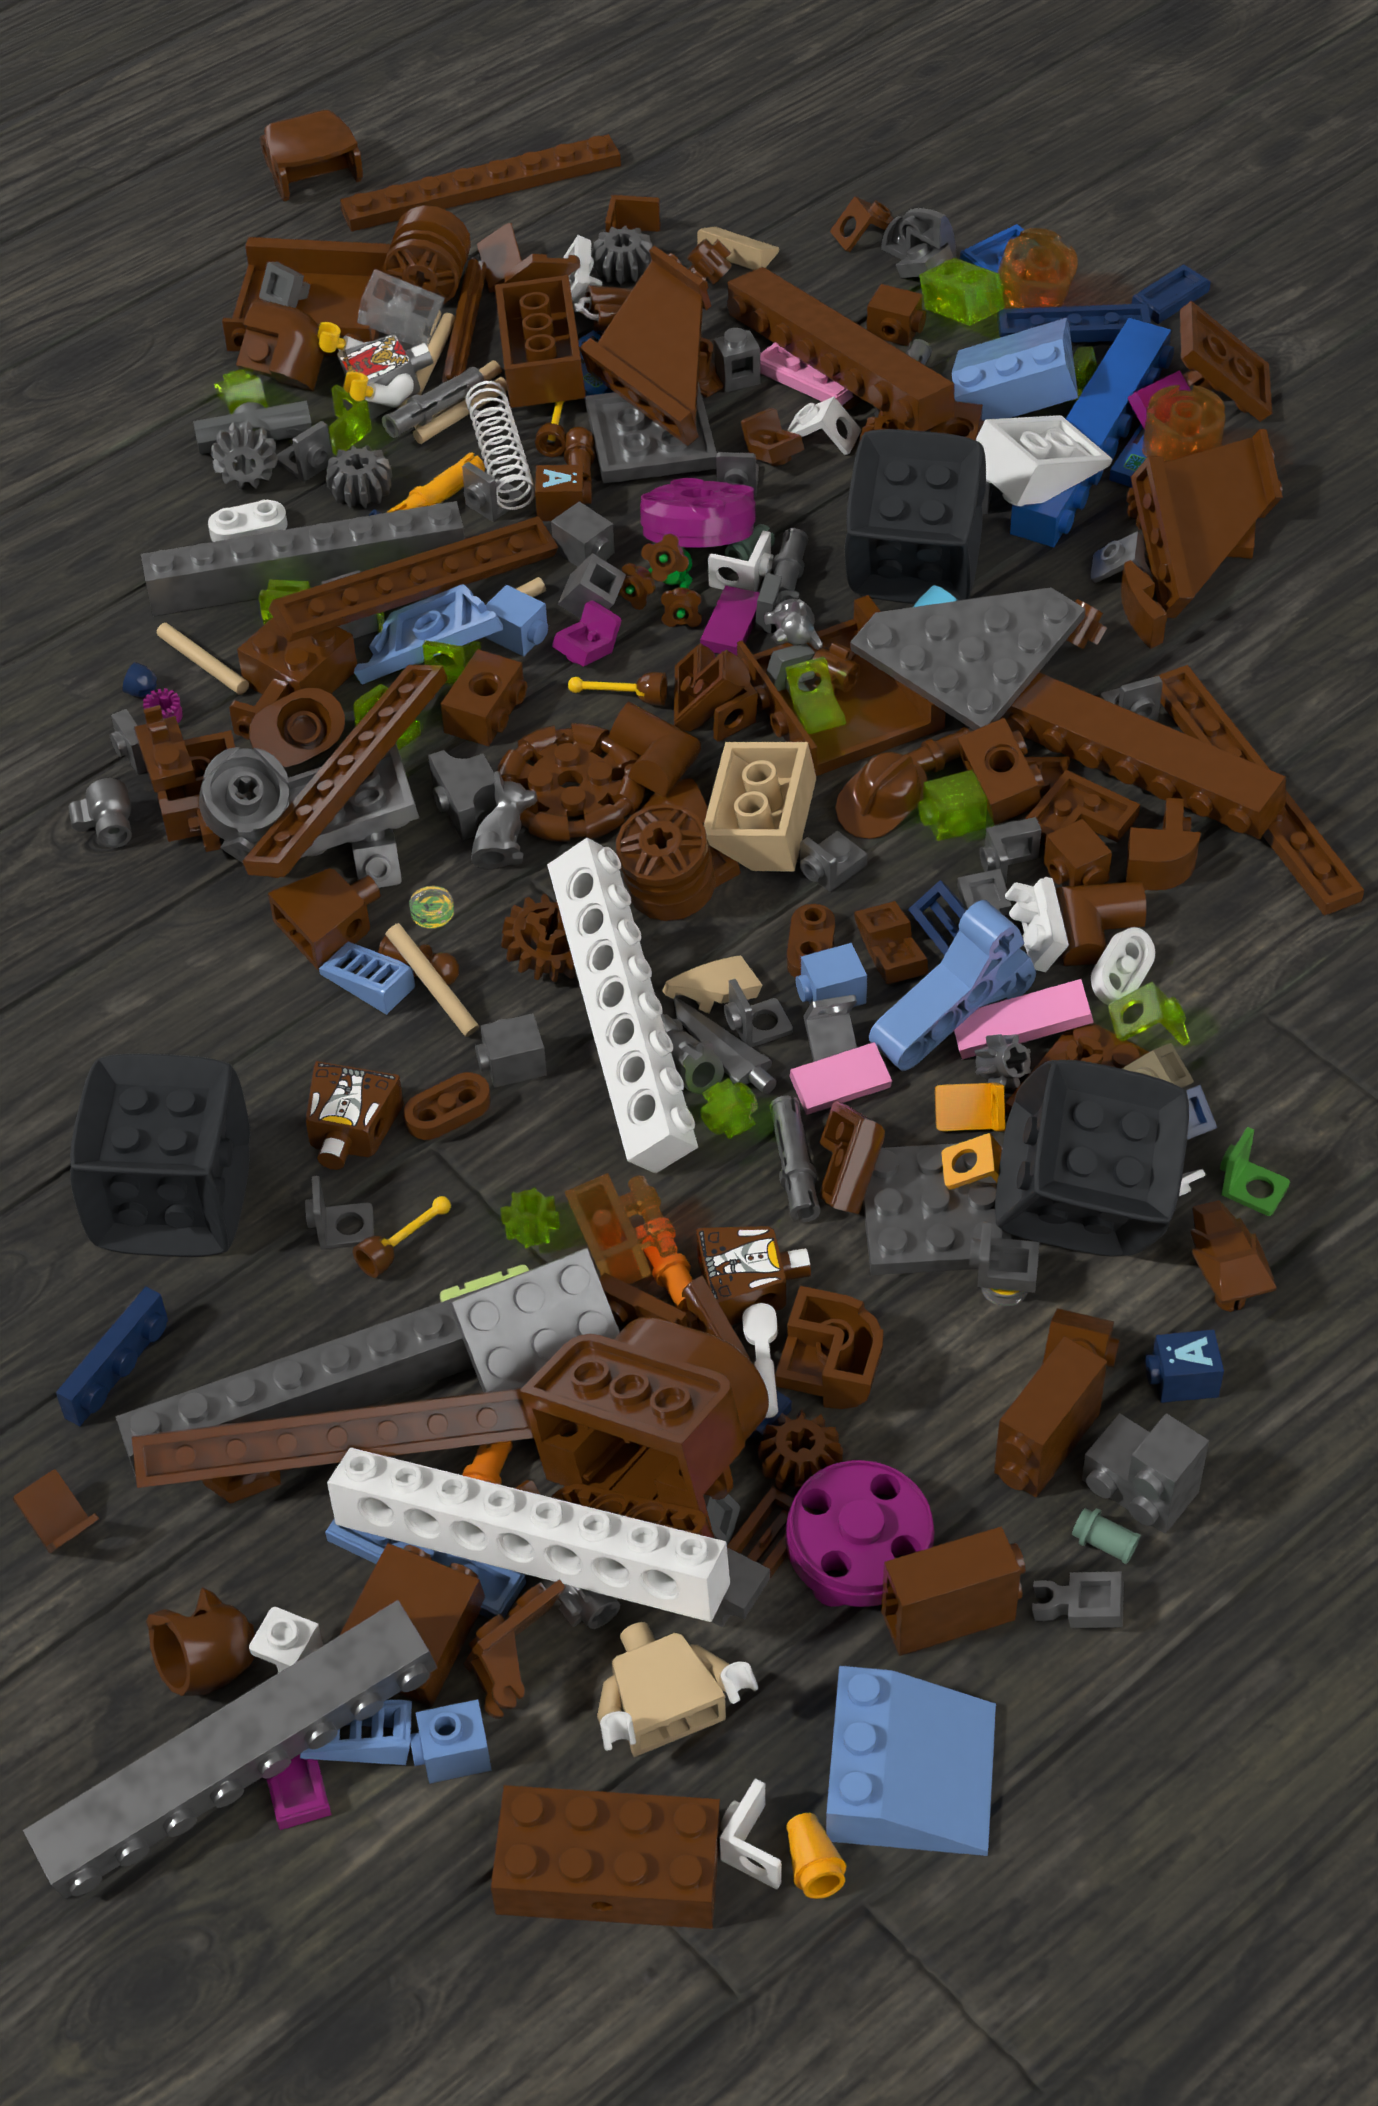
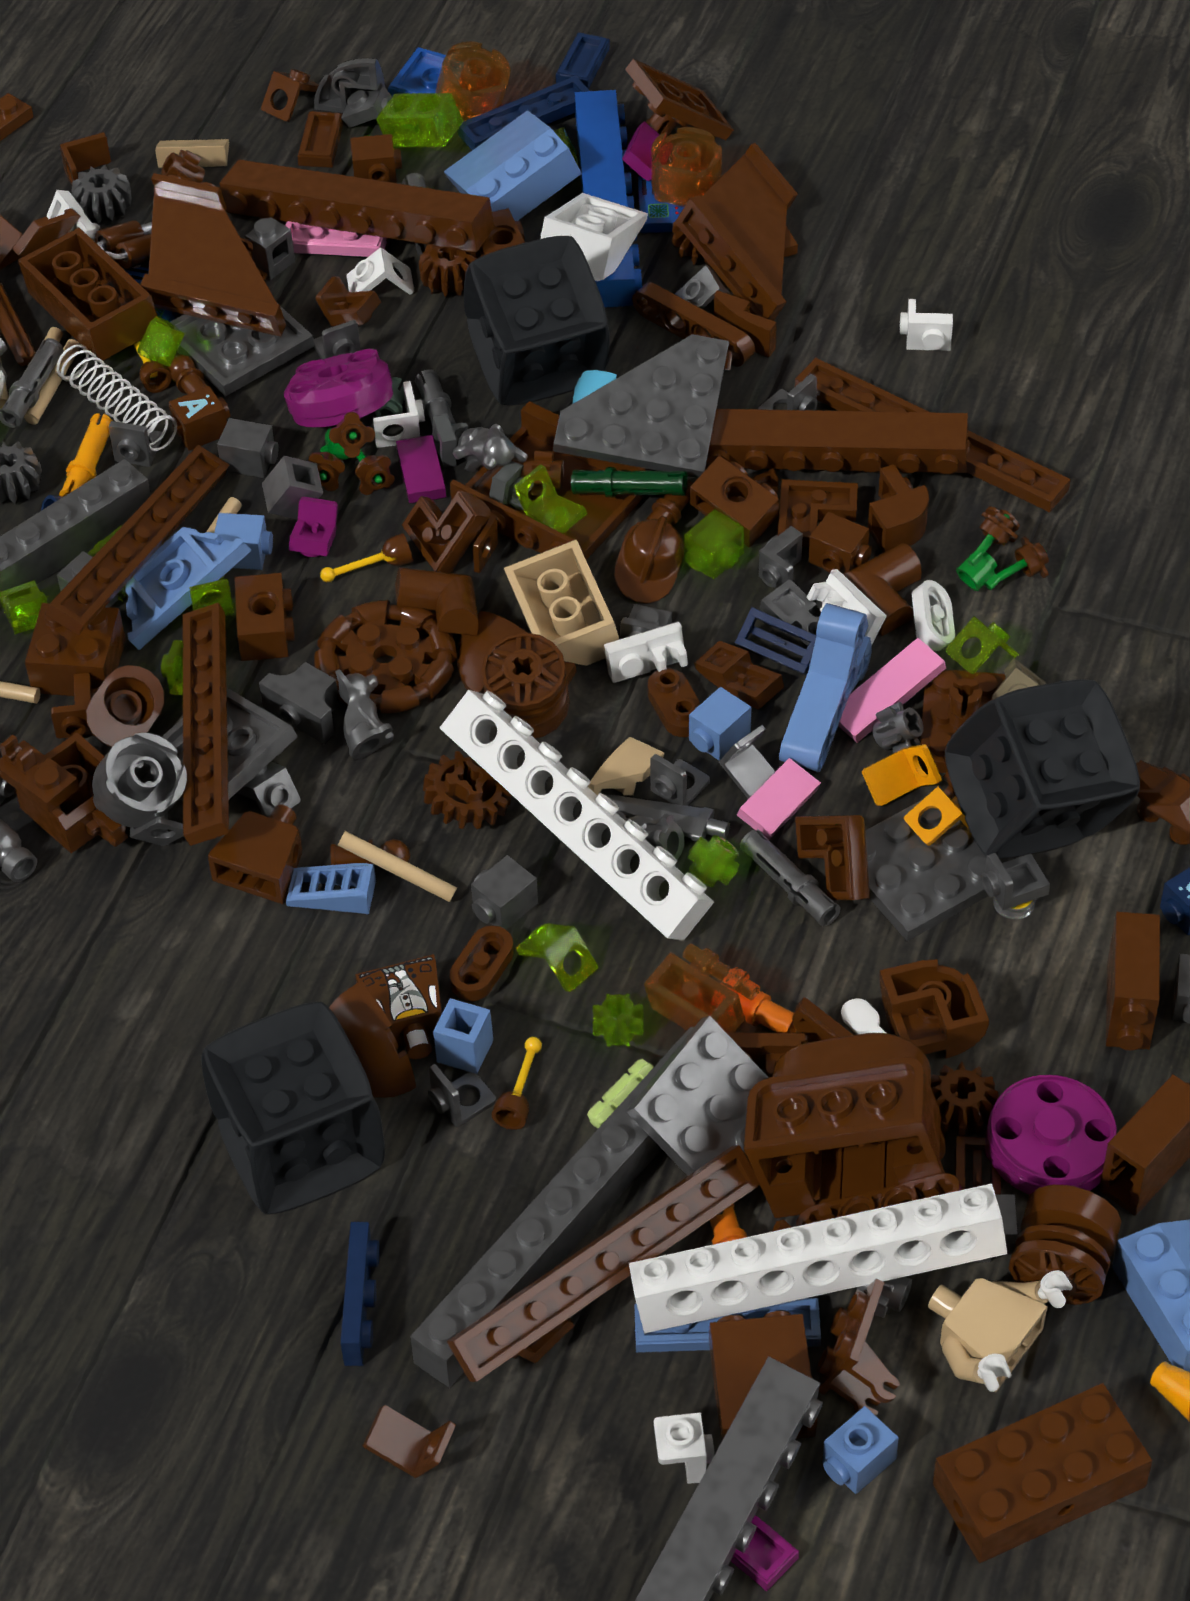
camera: 30 degrees left, 0 degrees up
reddish brown piece [146,1587,255,1696] -> none
medium blue slope [300,1700,412,1765] -> none
clear tile [409,886,454,929] -> none
reddish brown torso [696,1226,811,1325] -> none
white bracket [720,1779,781,1889] -> none
reddish brown brick [1042,1308,1120,1368] -> none
bright green bracket [1220,1127,1290,1216] -> none
none -> clear neon green bracket [137,316,185,367]
none -> reddish brown tile [297,111,344,168]
none -> reddish brown brick [329,980,417,1097]
none -> medium blue brick [433,998,493,1074]
none -> clear neon green bracket [516,923,598,992]
none -> dark green pin [571,467,688,498]
none -> white plate [604,622,688,683]
none -> reddish brown beam [632,283,755,367]
none -> white bracket [900,299,953,351]
none -> plant [956,506,1049,591]
none -> reddish brown wheel [1009,1184,1122,1305]

